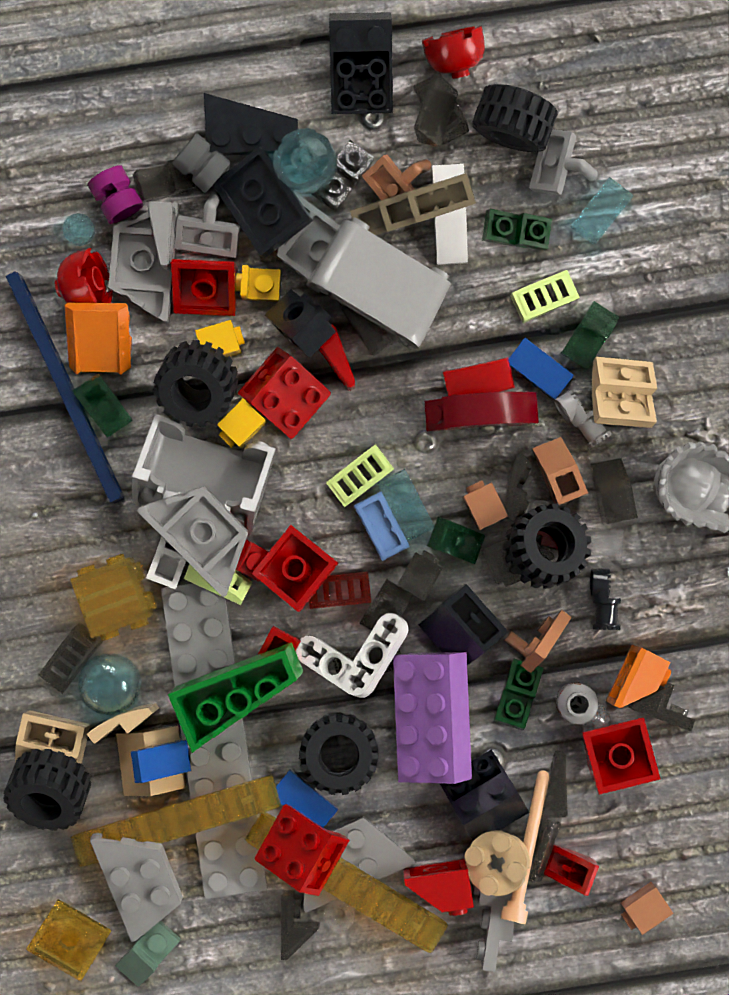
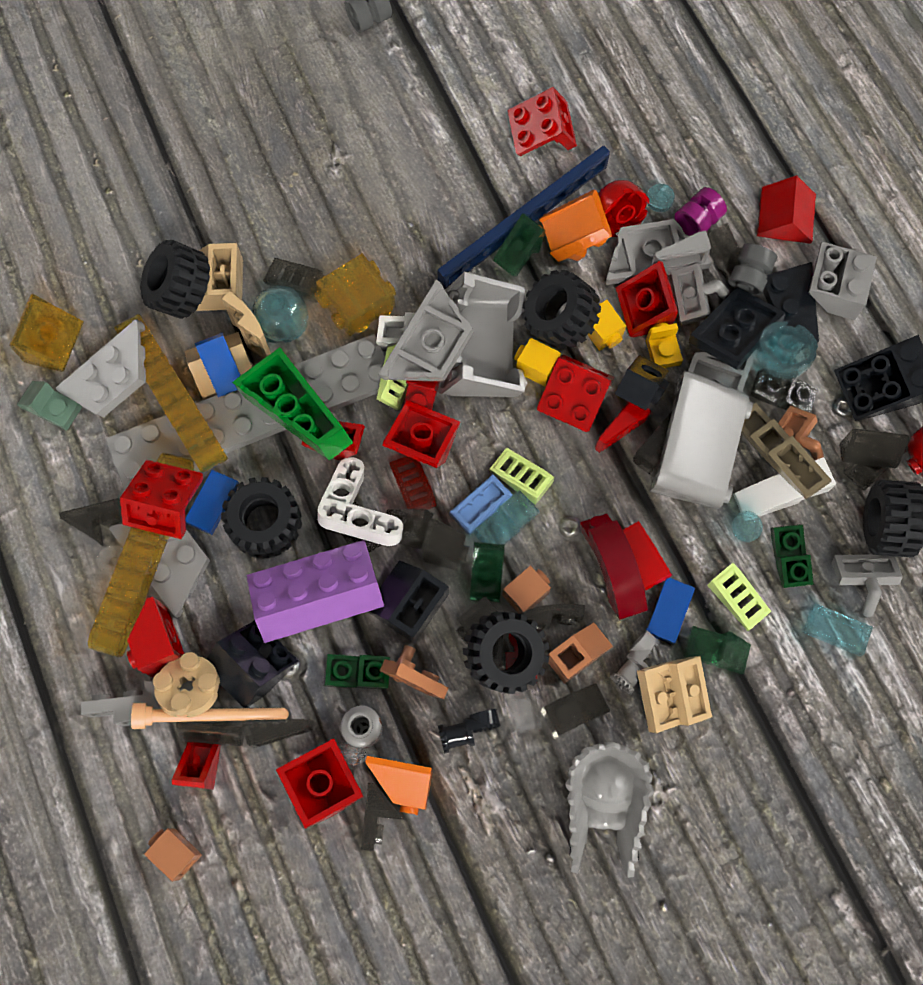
camera: 70 degrees right, 15 degrees down
none -> clear light blue tile [732,511,763,542]
none -> red slope [757,175,816,244]
none -> light grey slope [809,242,877,320]

